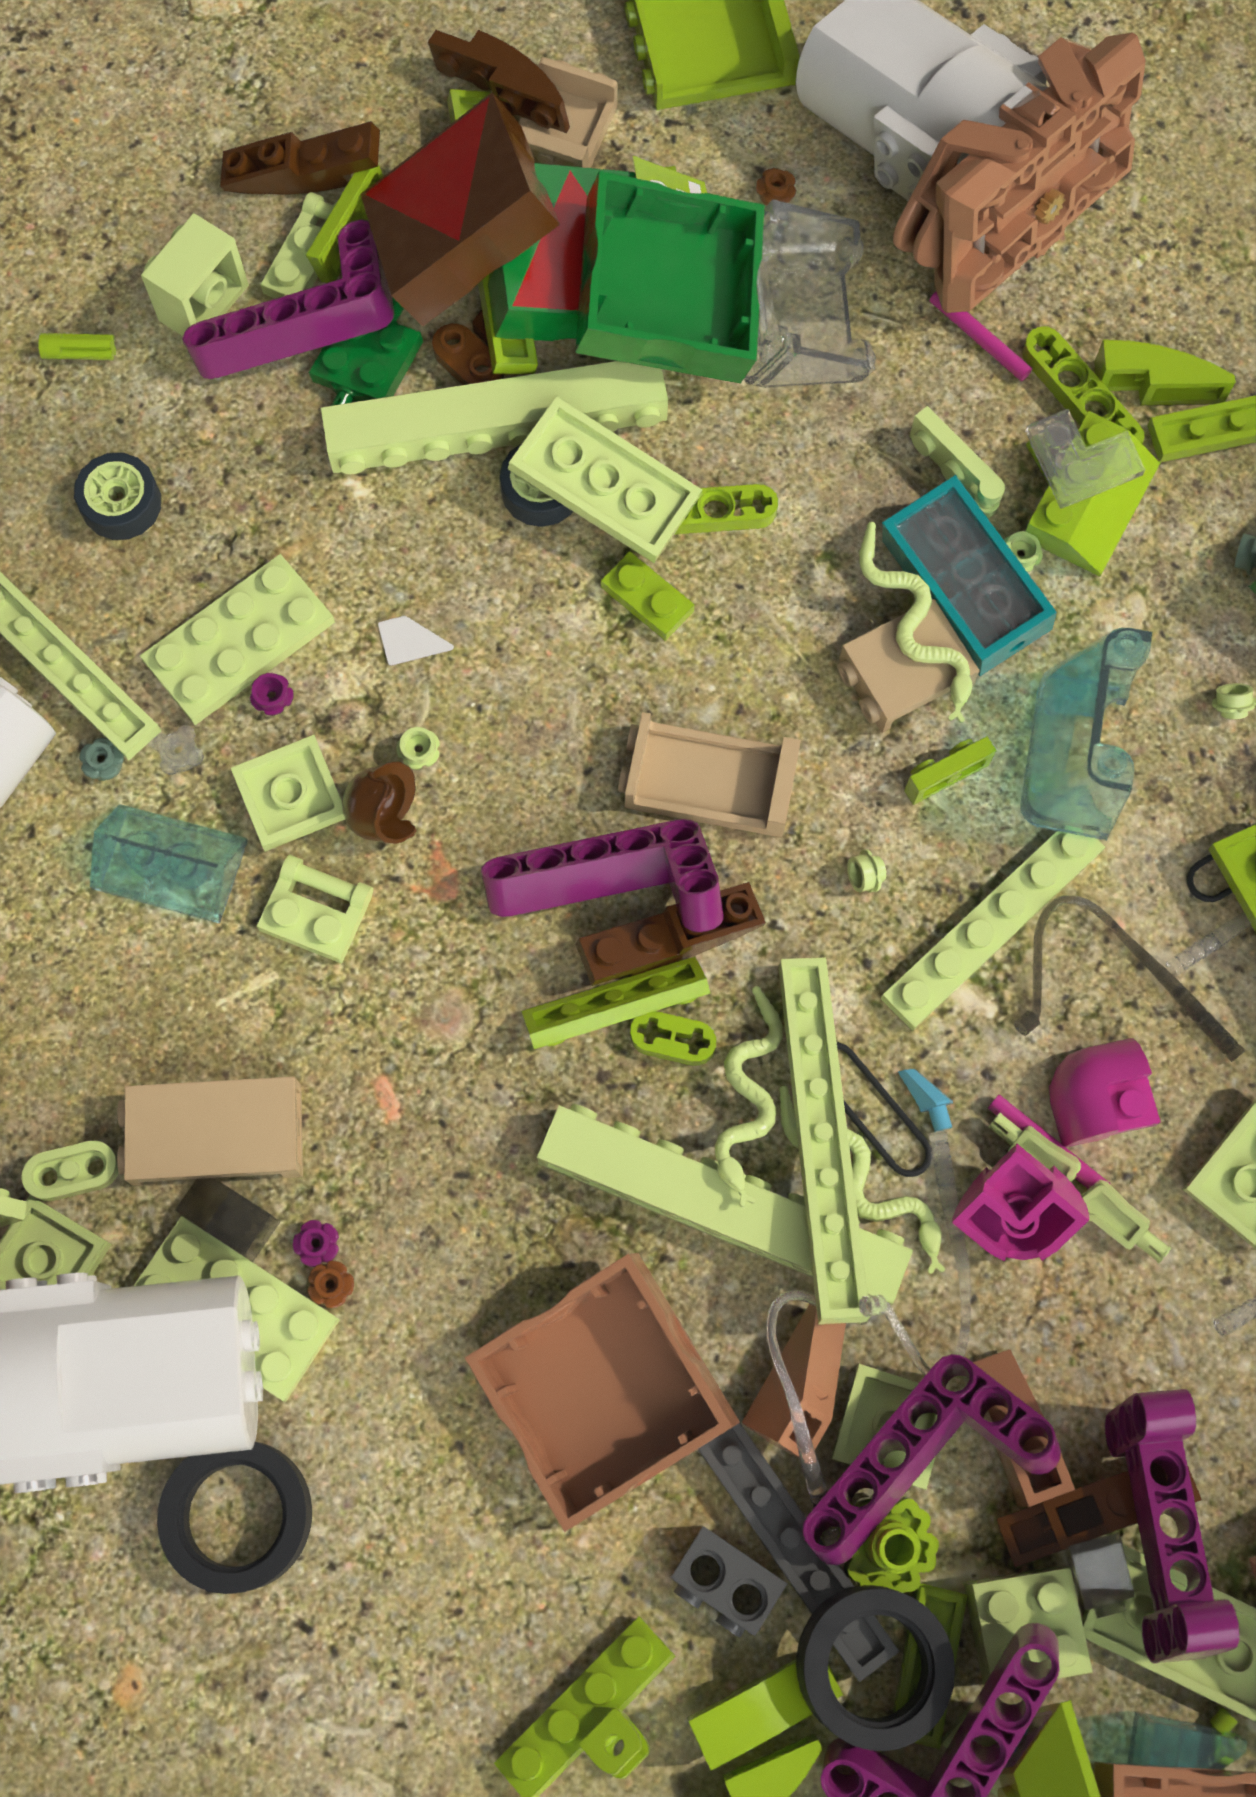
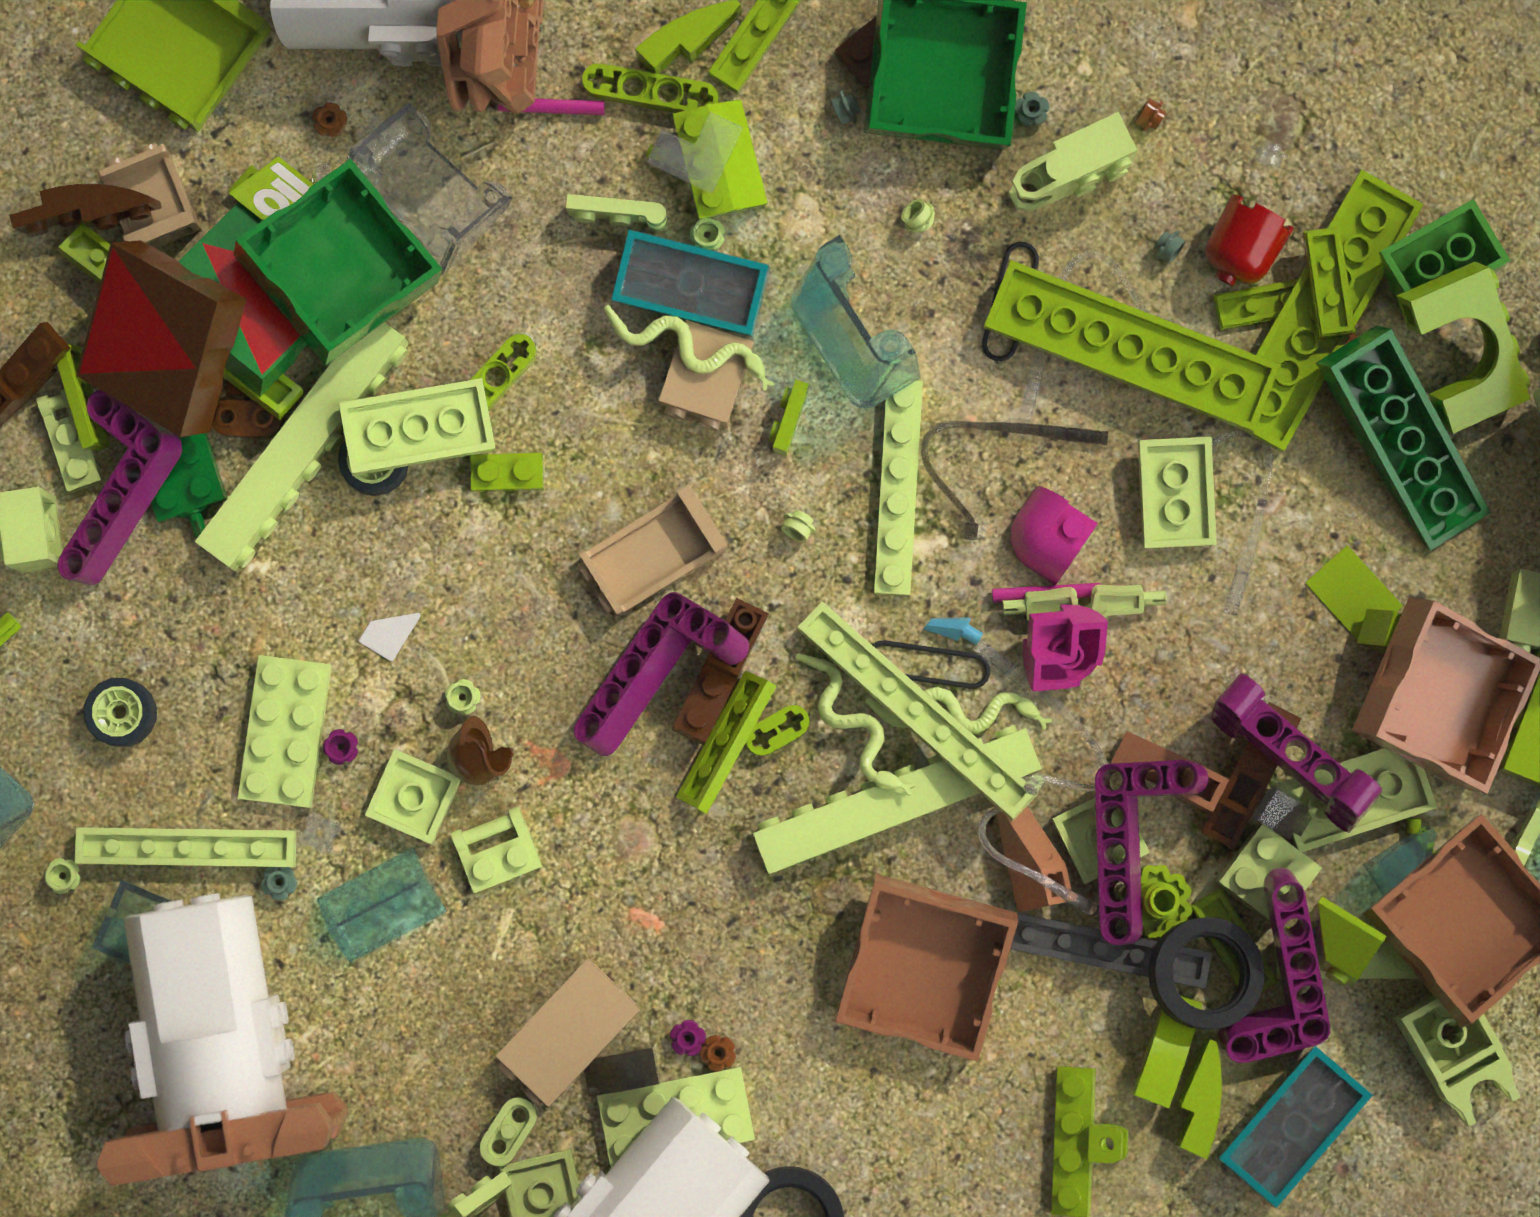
camera: 40 degrees left, 10 degrees up
dark grey brick [670,1526,787,1638] -> none

